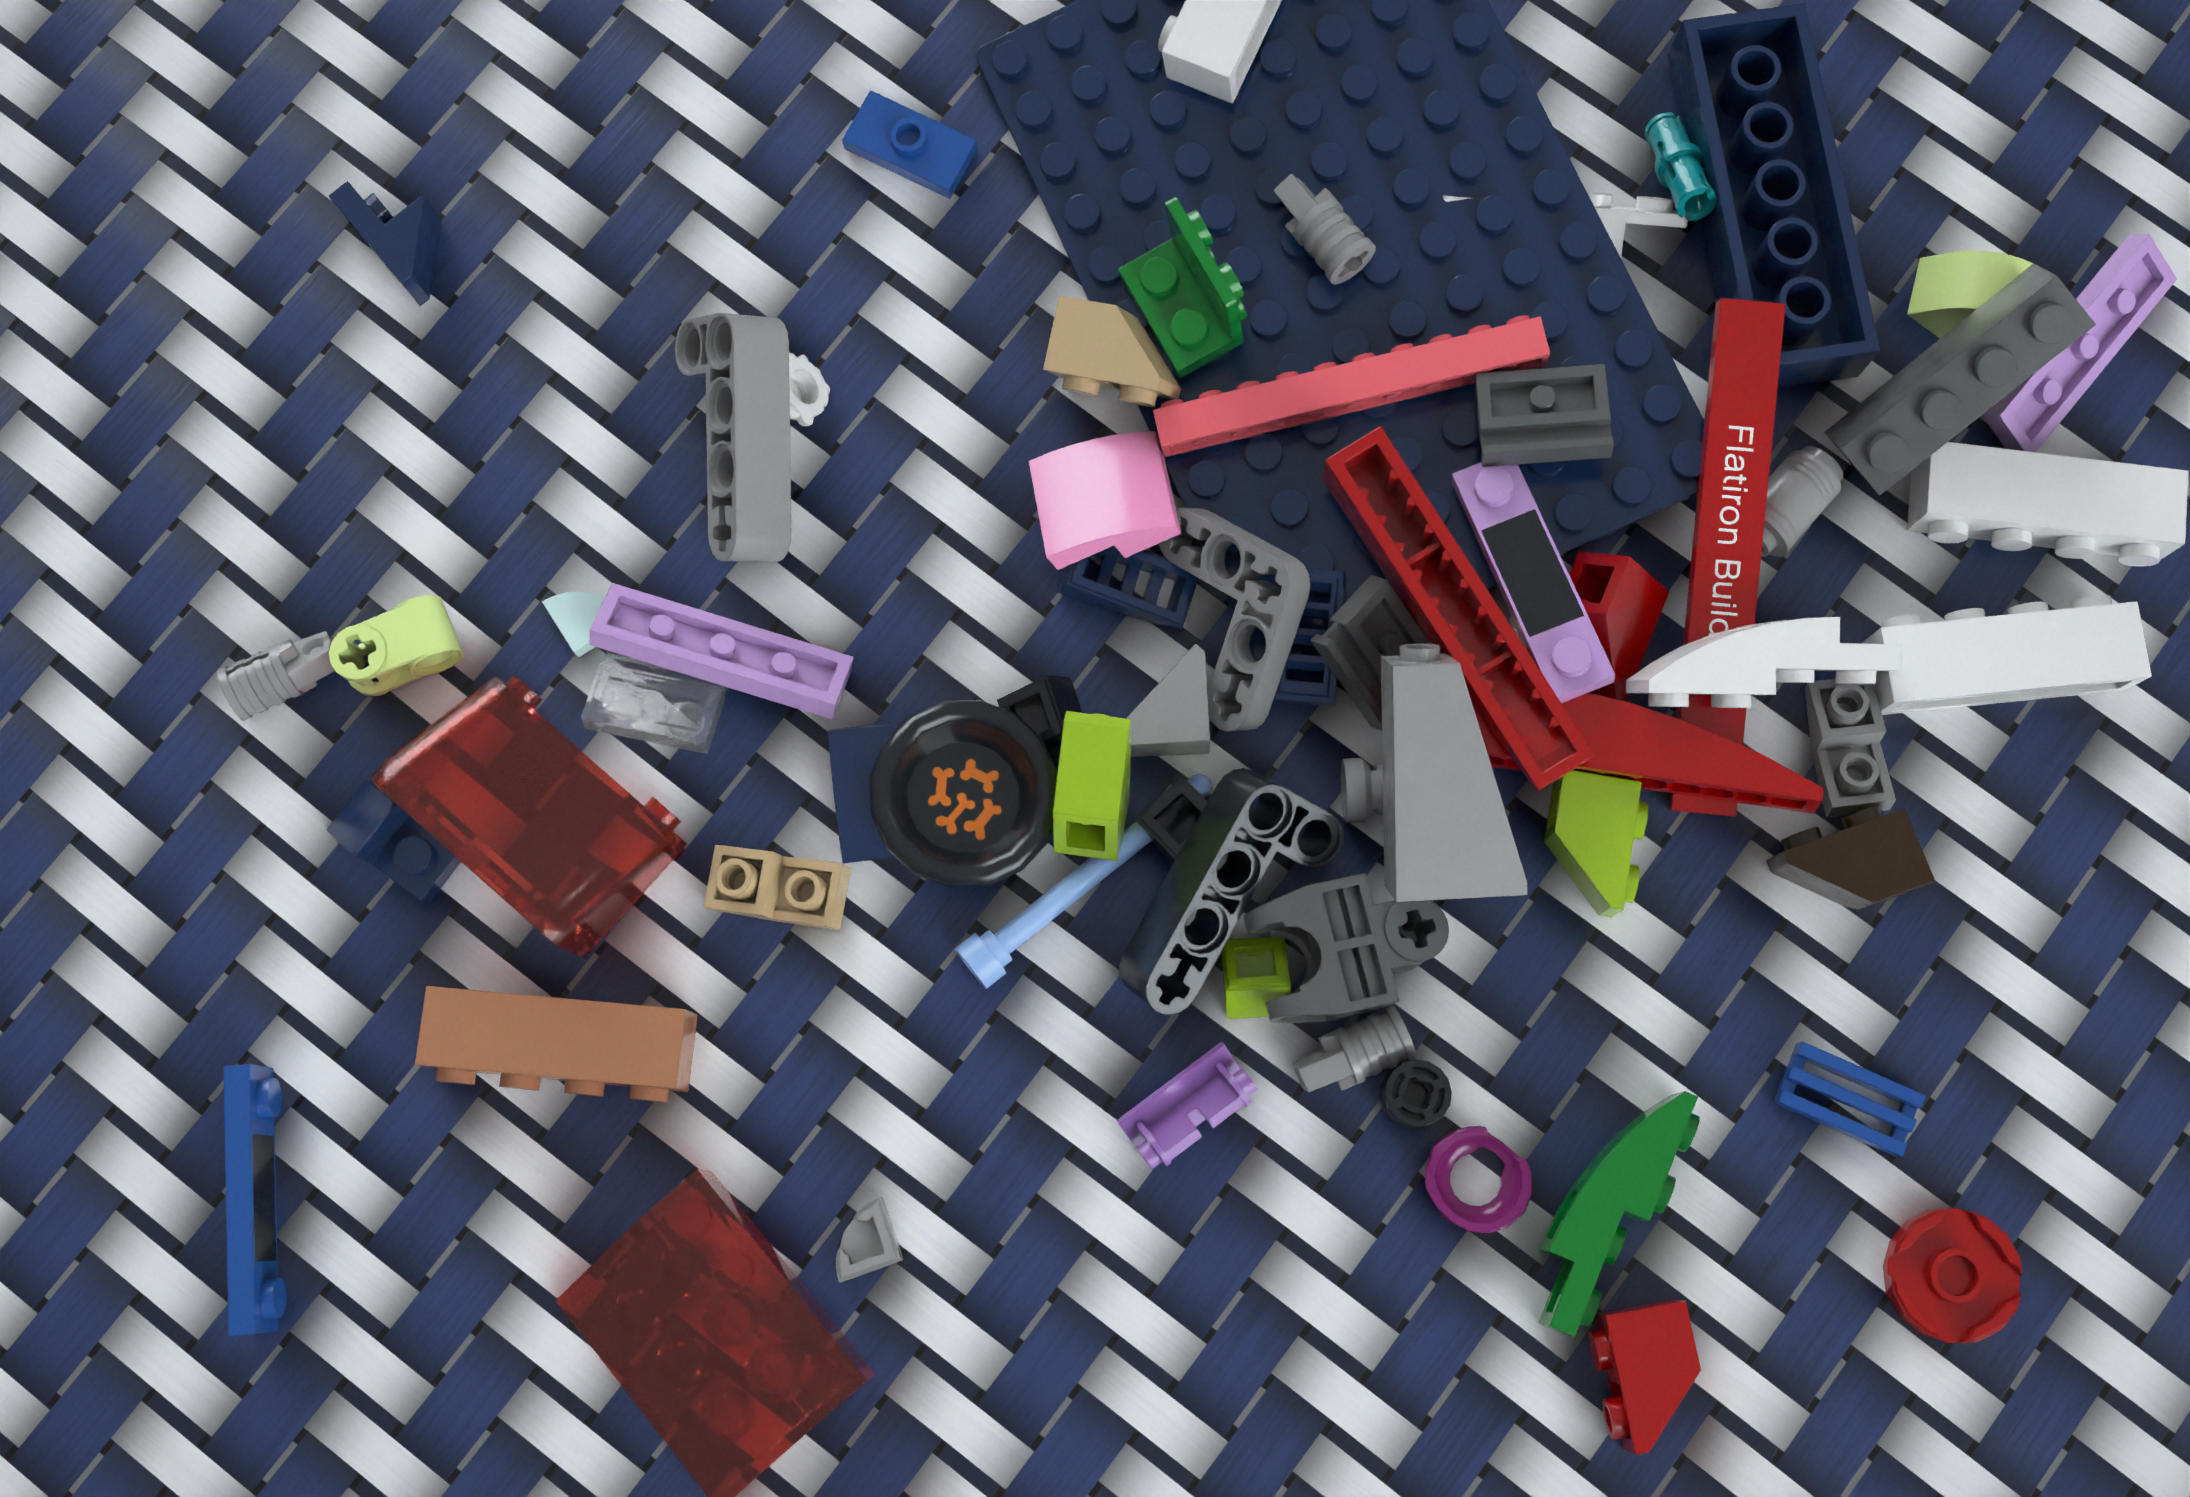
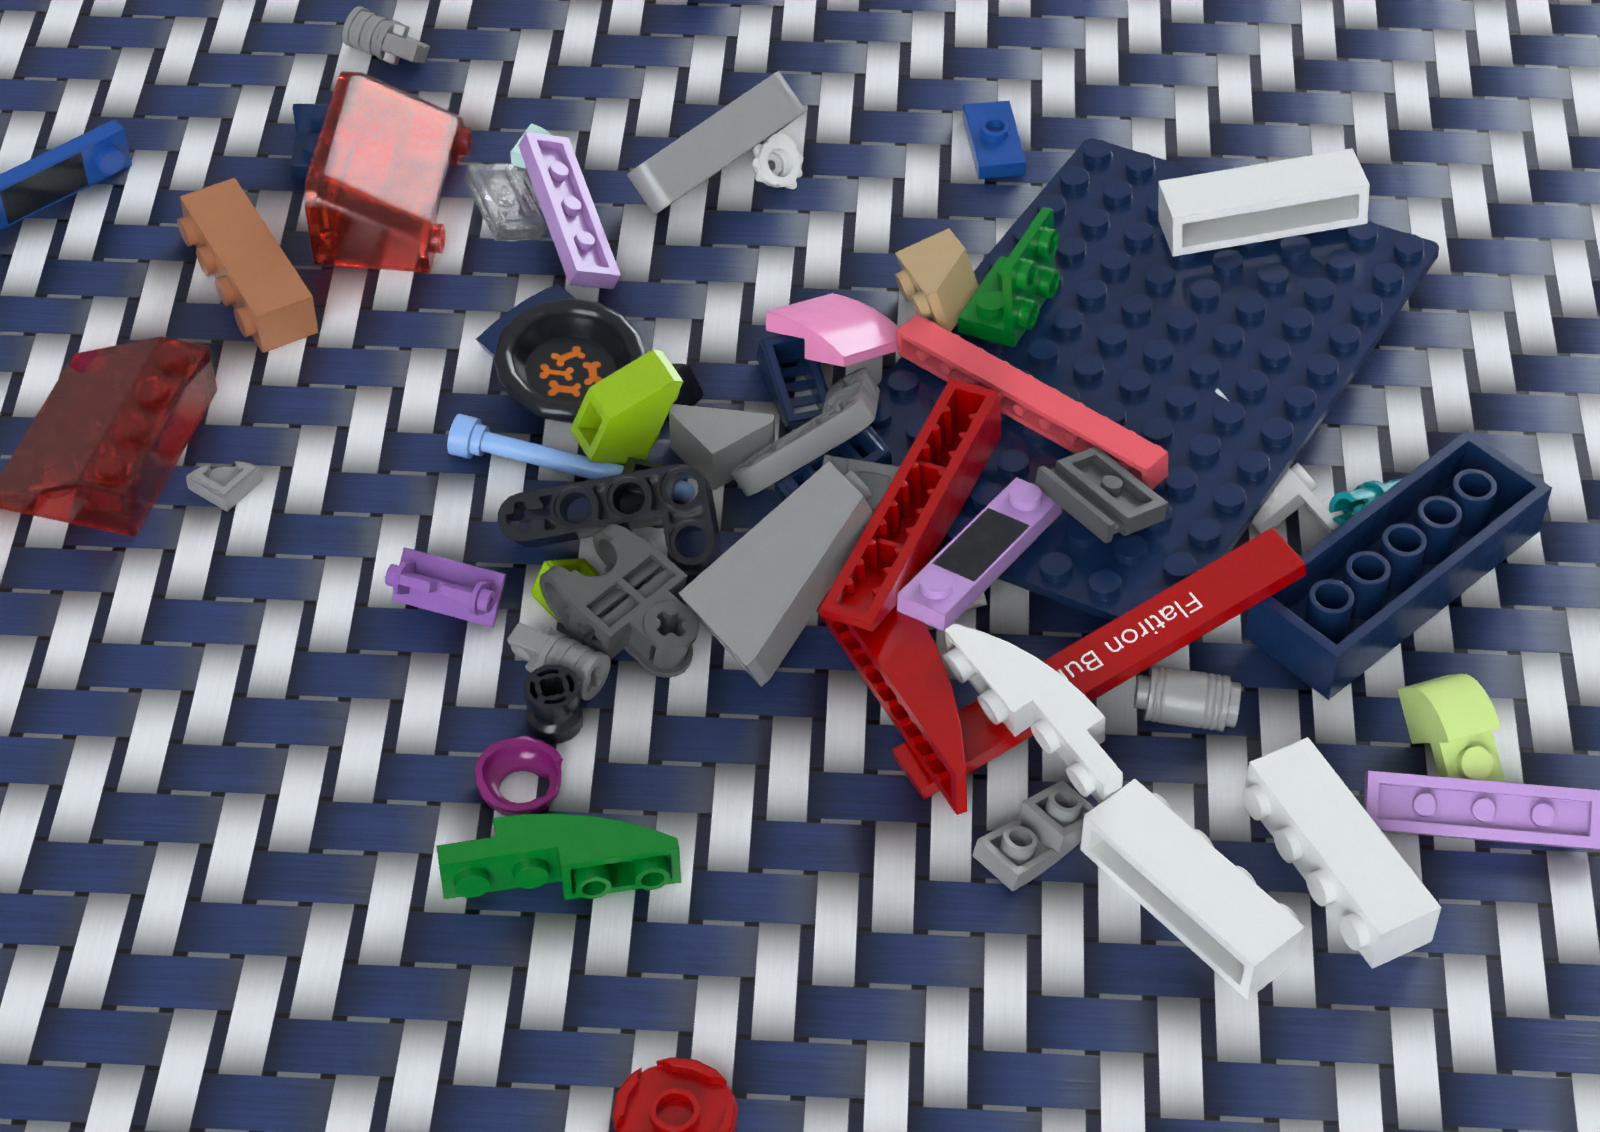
camera: 50 degrees right, 30 degrees down
yellowish green piece [329,595,464,696] -> none
tan slope [703,845,851,931] -> none
light grey hinge [1274,174,1376,284] -> none
lime slope [1544,770,1648,918] -> none
red slope [1569,551,1669,701] -> none
red slope [1588,1299,1701,1455] -> none
dark brown slope [1766,805,1936,912] -> none
blue tile [1773,1041,1926,1157] -> none
dark grey brick [1824,263,2096,496] -> none

